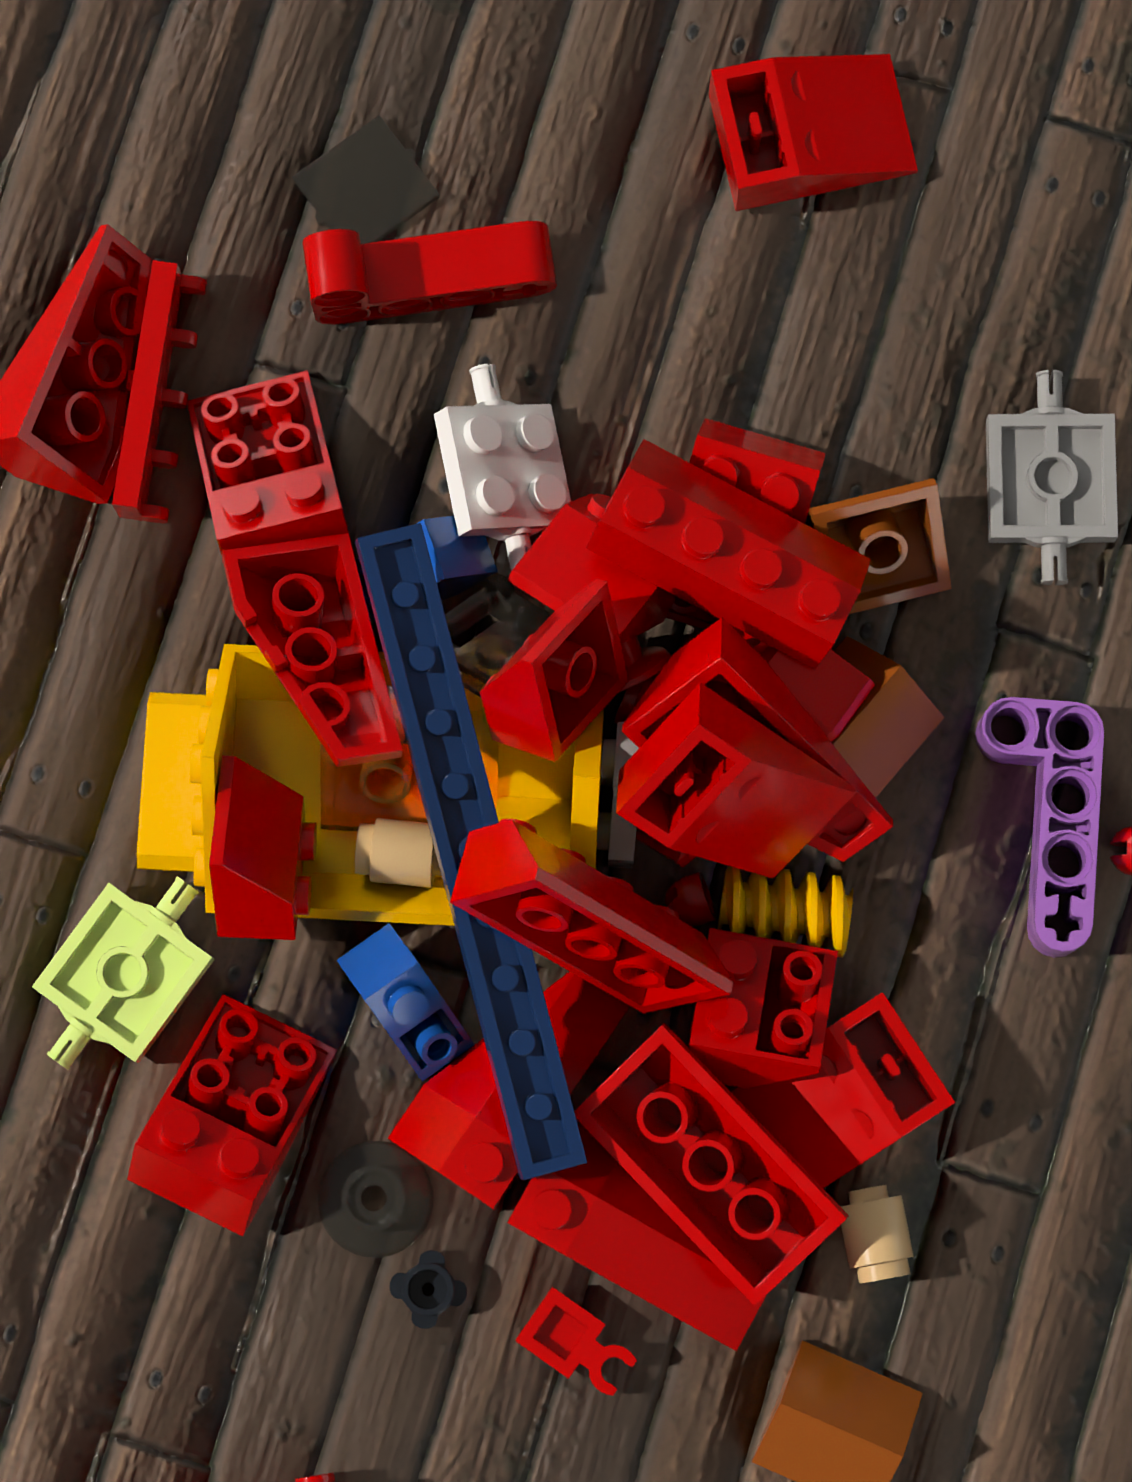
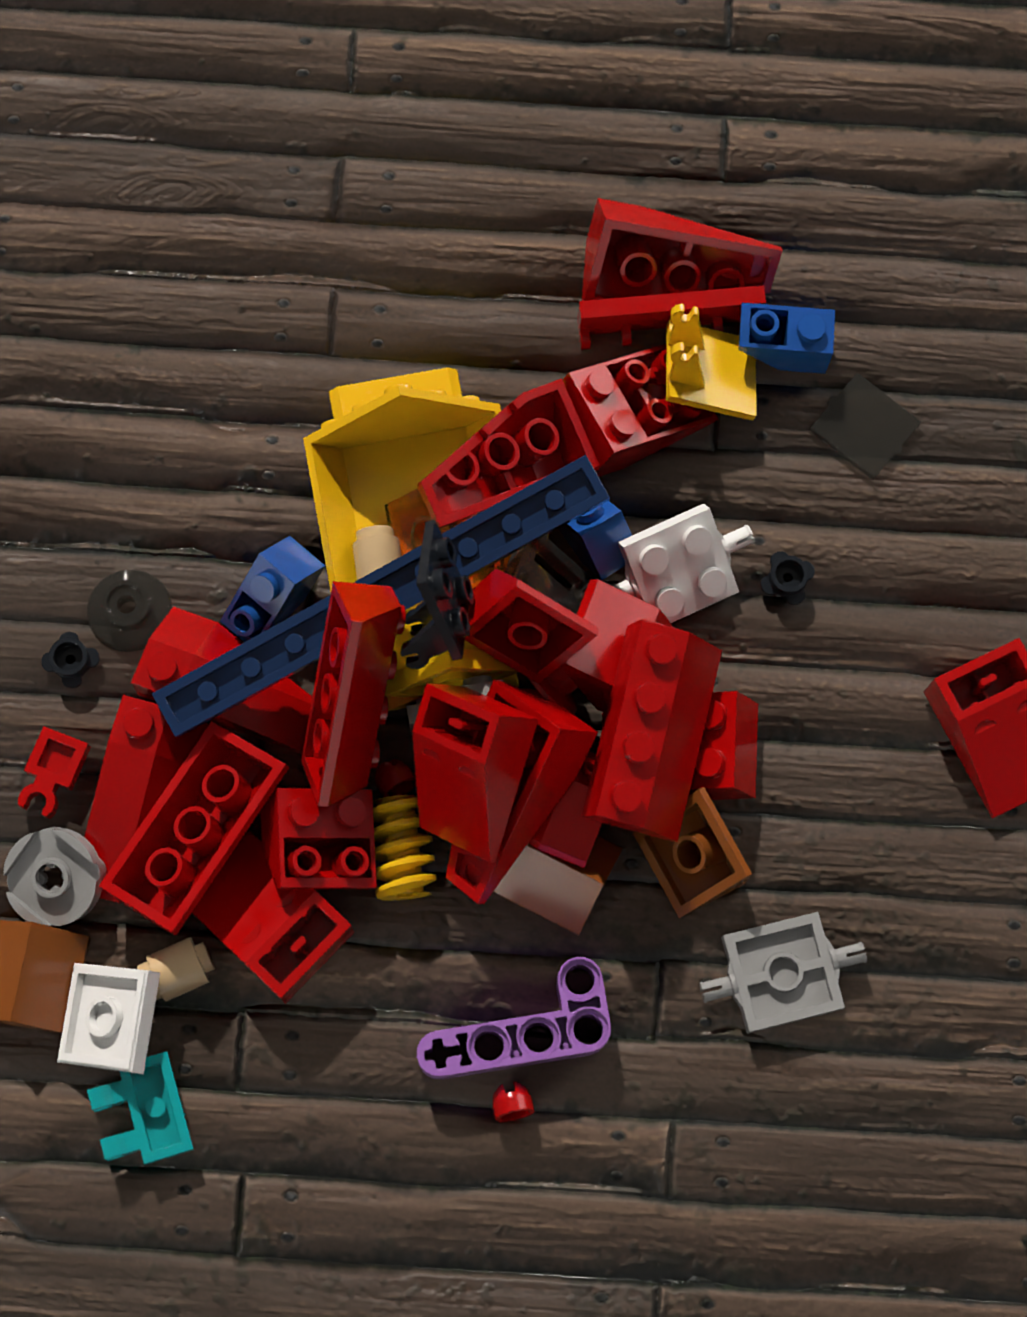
camera: 70 degrees right, 5 degrees down
yellowish green plate [32,876,215,1070] -> none
red slope [127,994,337,1237] -> none
red slope [209,756,317,940] -> none
red beam [302,221,557,325] -> none
none -> light grey plate [4,827,107,926]
none -> white plate [57,963,160,1074]
none -> teal plate [87,1051,194,1165]
none -> black plate [400,519,474,669]
none -> yellow plate [666,303,757,421]
none -> blue slope [738,303,835,374]
none -> black plate [760,551,815,605]

